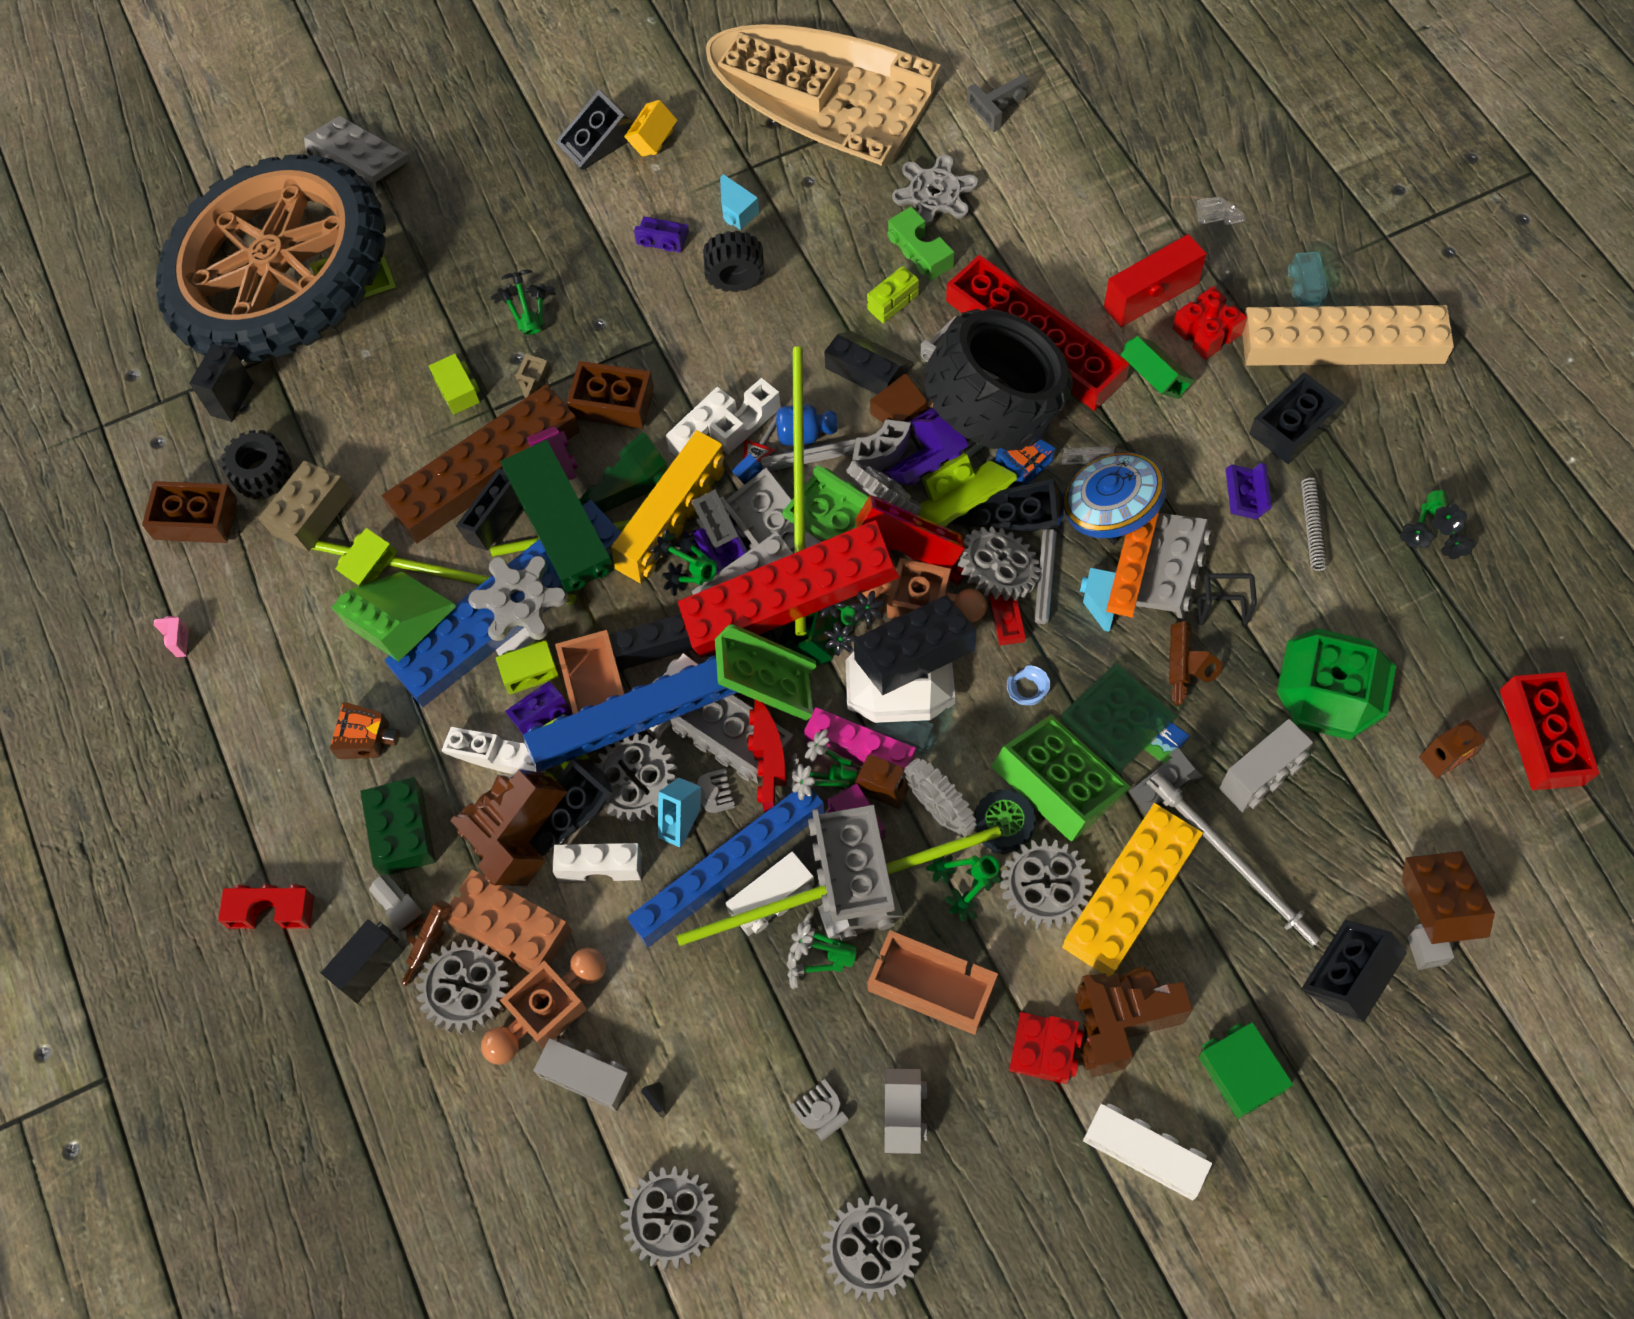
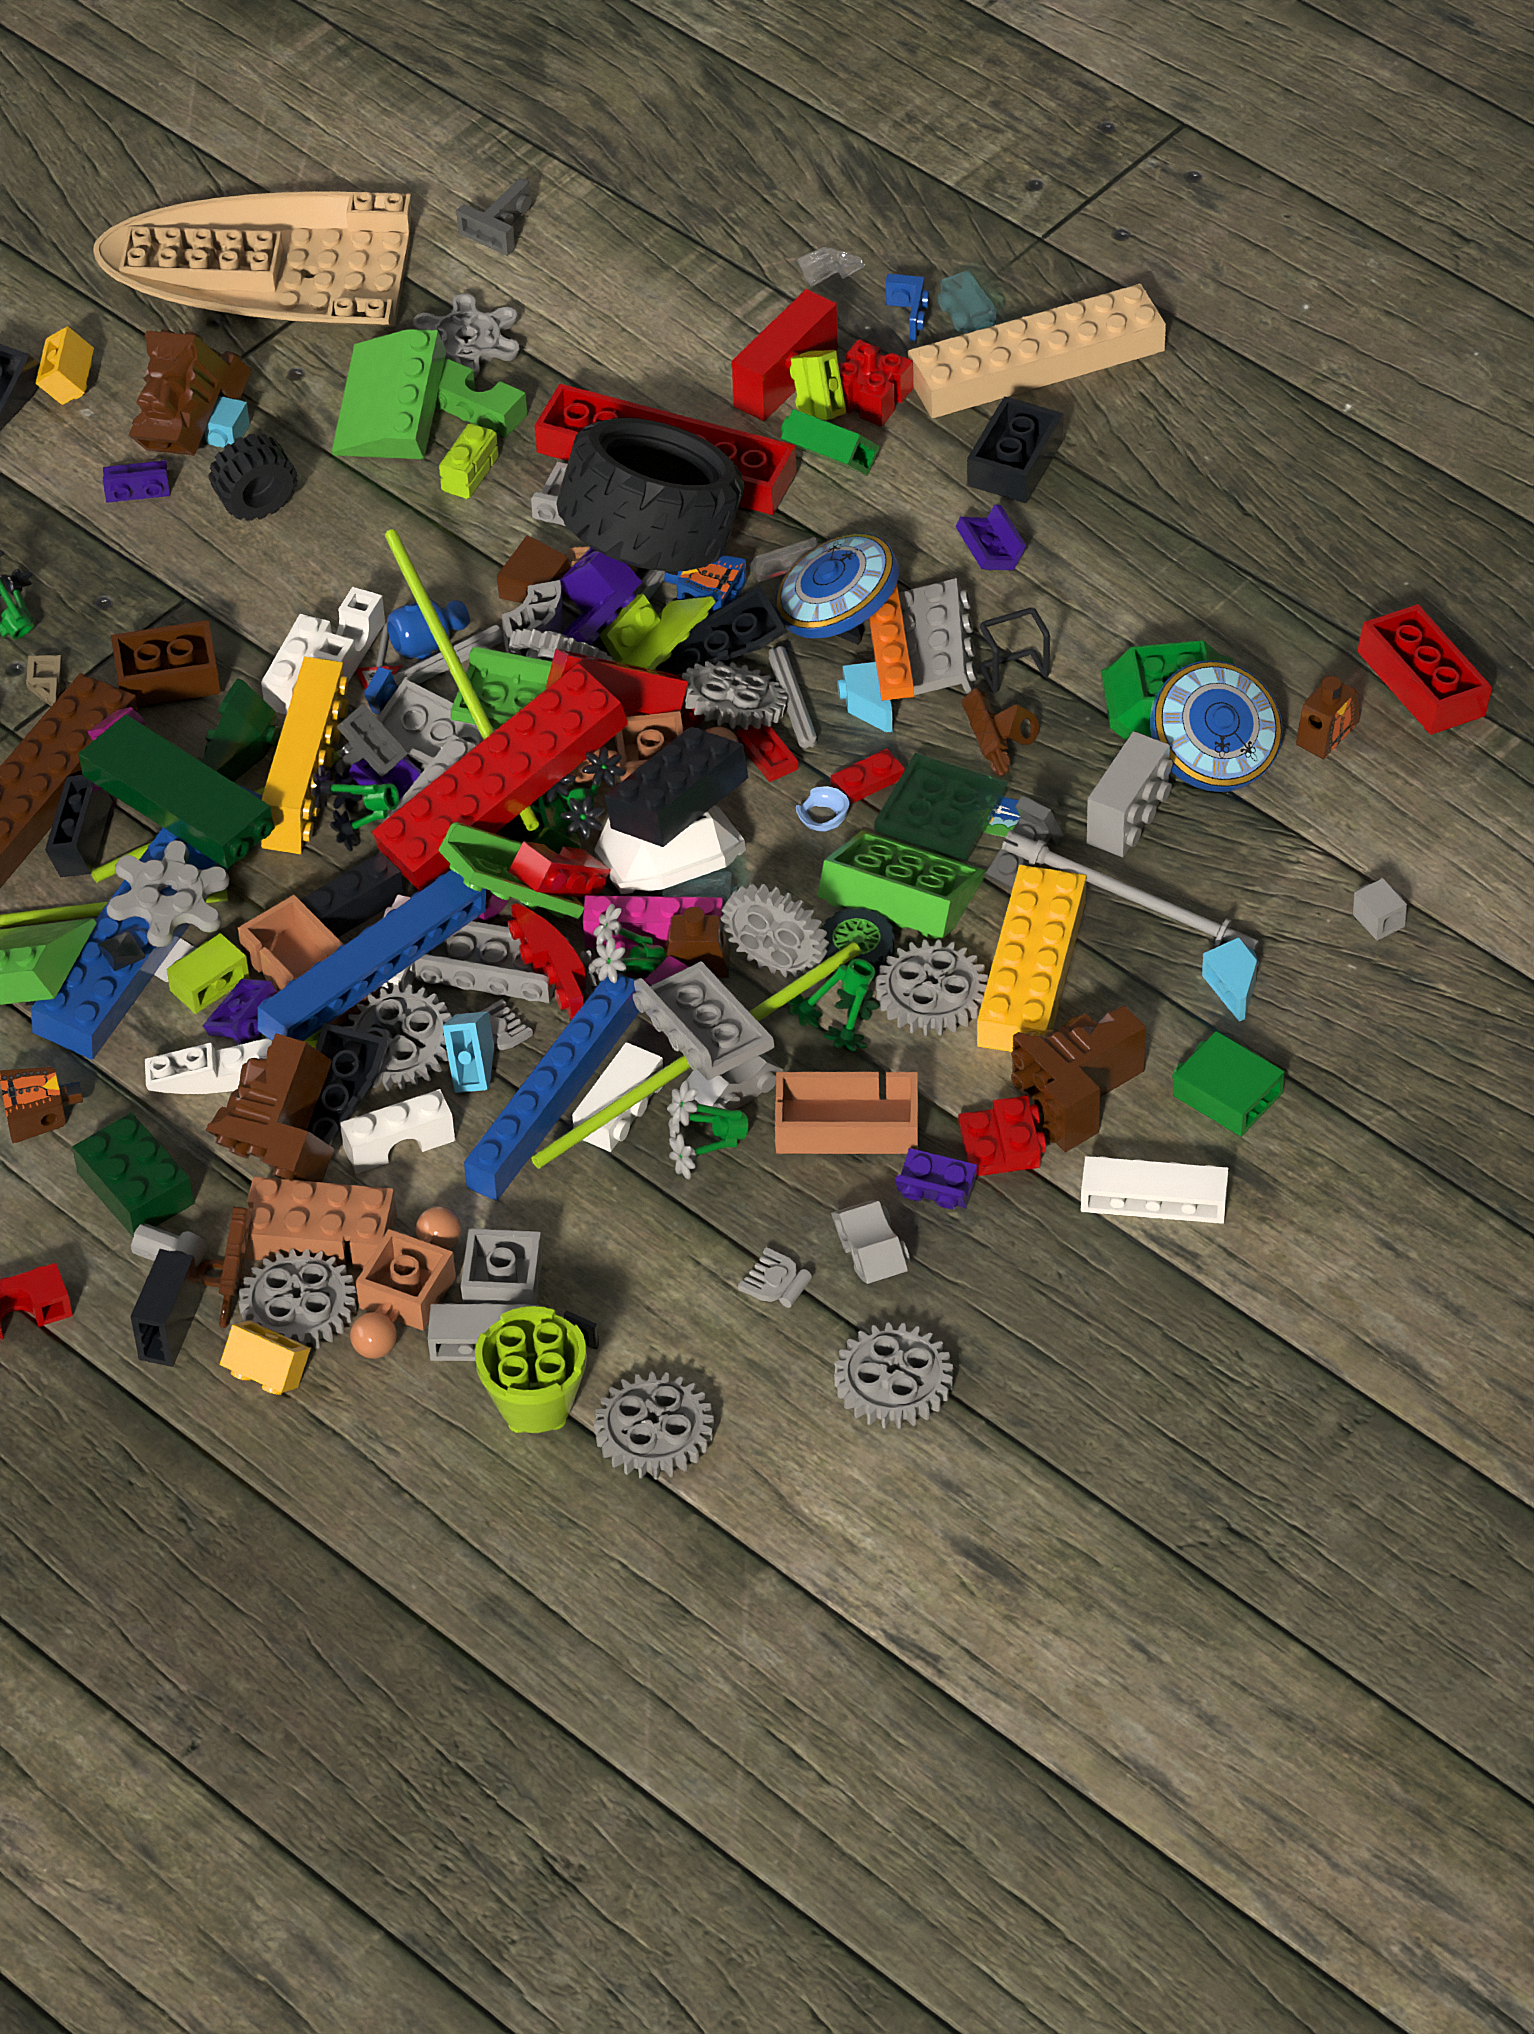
camera: 25 degrees left, 15 degrees down
black slope [824,331,913,395] -> none
light grey piece [1301,477,1327,571] -> none
black slope [1302,920,1407,1023] -> none
black plant [1400,490,1476,559] -> none
reddish brown brick [1402,851,1495,944] -> none
none -> black slope [98,931,145,971]
none -> reddish brown brick [128,329,251,456]
none -> yellow brick [220,1320,311,1395]
none -> bright green slope [332,329,446,459]
none -> light grey brick [461,1229,543,1305]
none -> lime cone [475,1306,587,1433]
none -> red arch [508,842,611,898]
none -> lime brick [790,350,846,420]
none -> red plate [830,748,905,805]
none -> blue bracket [886,274,930,341]
none -> dark purple bracket [895,1148,978,1210]
none -> dish [1150,661,1282,792]
none -> medium azure slope [1202,937,1259,1022]

